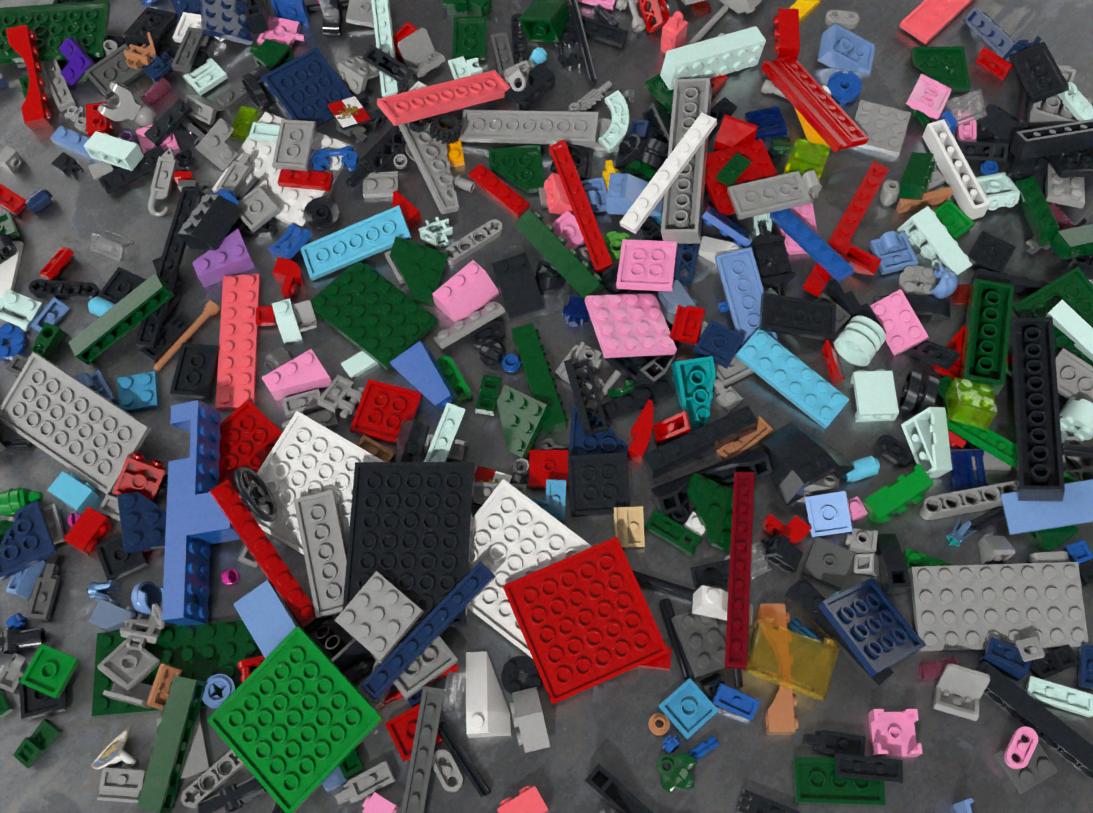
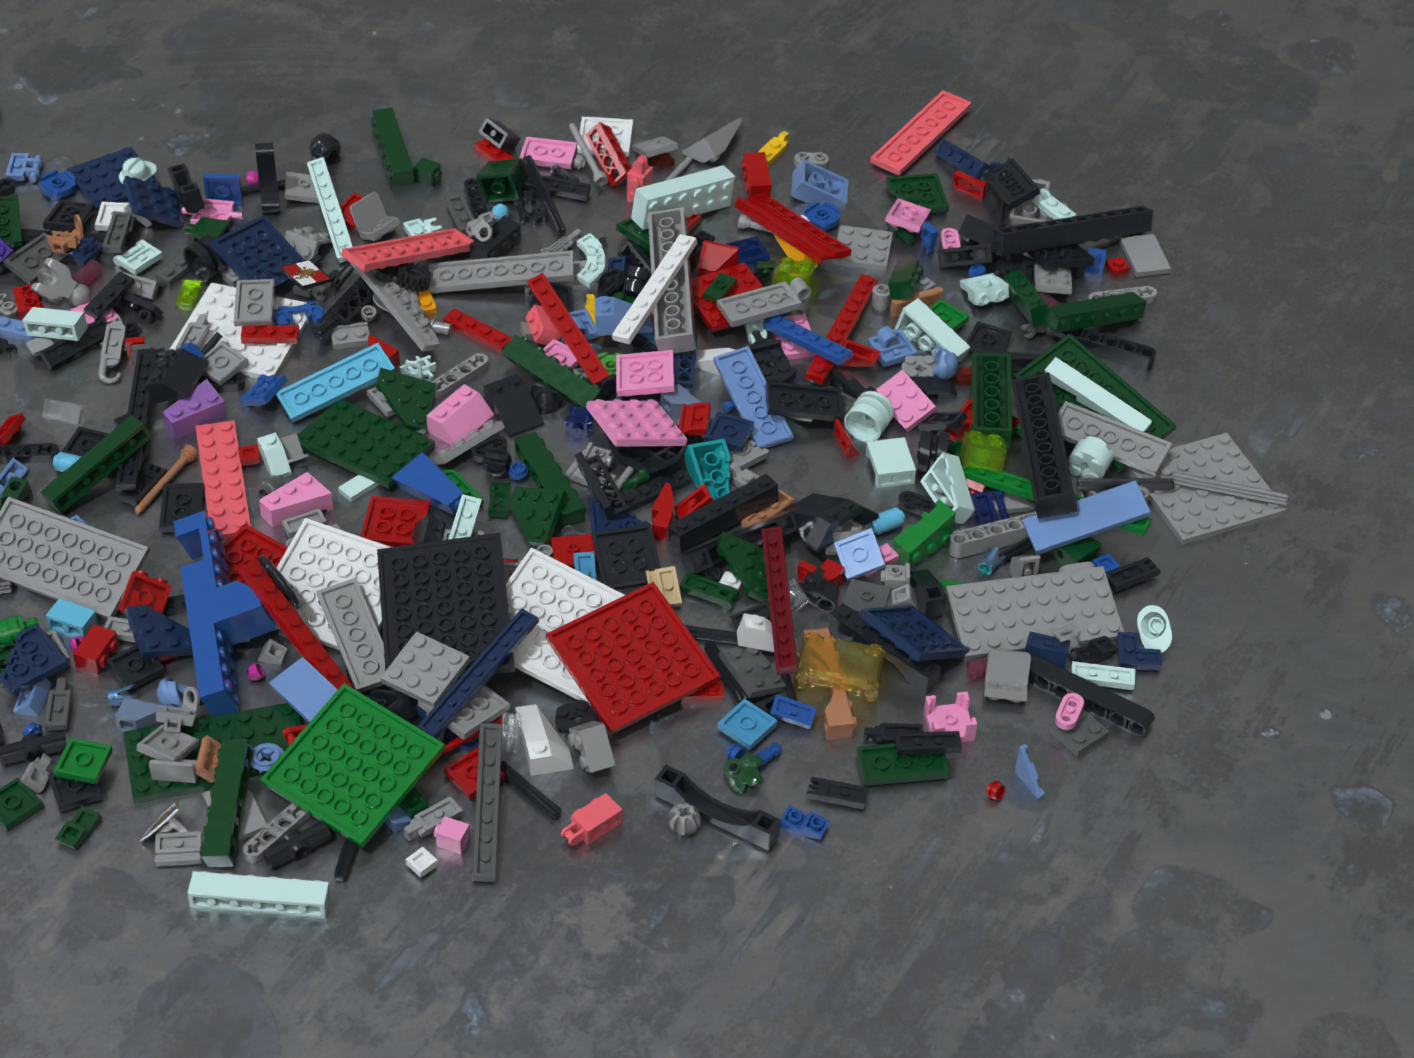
camera: 15 degrees left, 20 degrees down
light grey plate [103,40,118,56] -> none
dark azure plate [117,371,159,413] -> none
light grey brick [195,118,238,171] -> none
light aqua tile [249,122,280,143] -> none
red brick [272,258,305,301] -> none
black dish [304,197,340,229] -> none
light grey plate [318,375,365,418] -> none
black slope [362,44,415,87] -> none
light grey plate [432,750,464,792] -> none
dark green plate [452,16,487,60] -> none
dark green plate [488,144,545,193] -> none
nougat plate [648,713,670,736] -> none
blue plate [702,204,752,248] -> none
medium azure plate [735,329,850,429] -> none
white brick [922,119,990,220] -> none
clear plate [946,89,987,127] -> none

